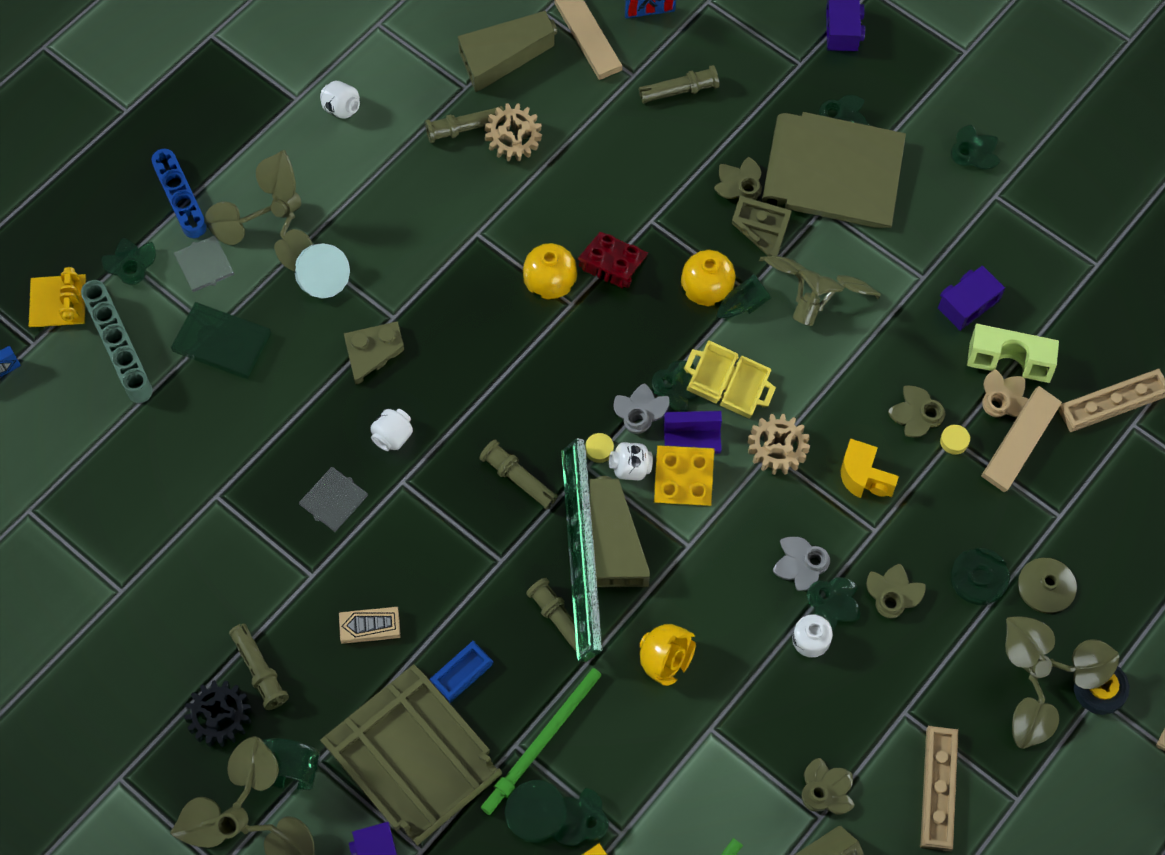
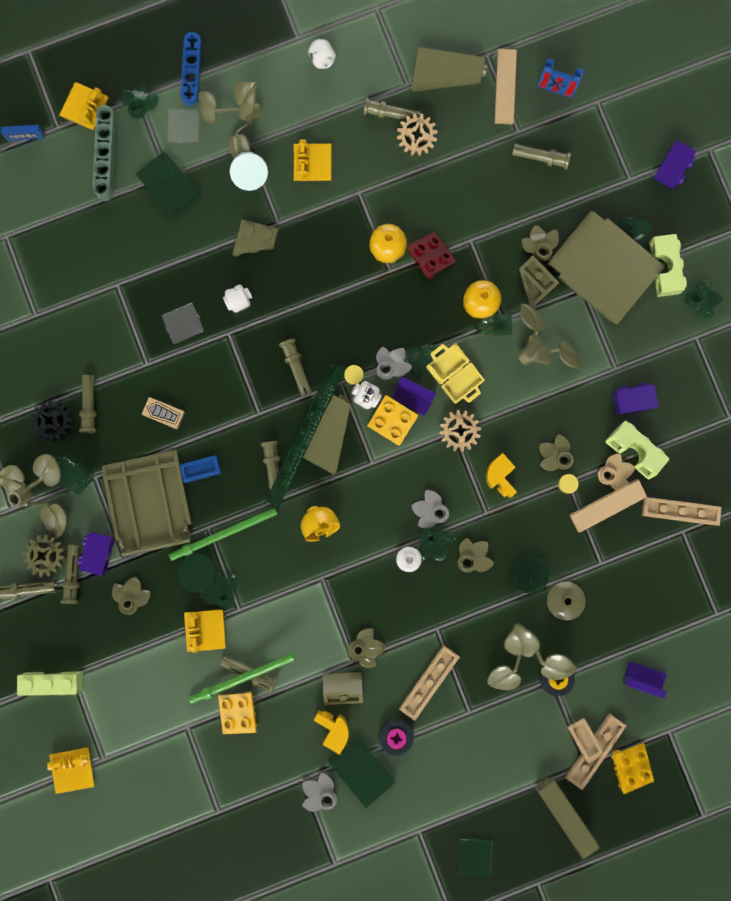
camera: 30 degrees right, 20 degrees up
none -> yellow hinge [294,140,331,181]
none -> yellowish green arch [649,234,687,297]

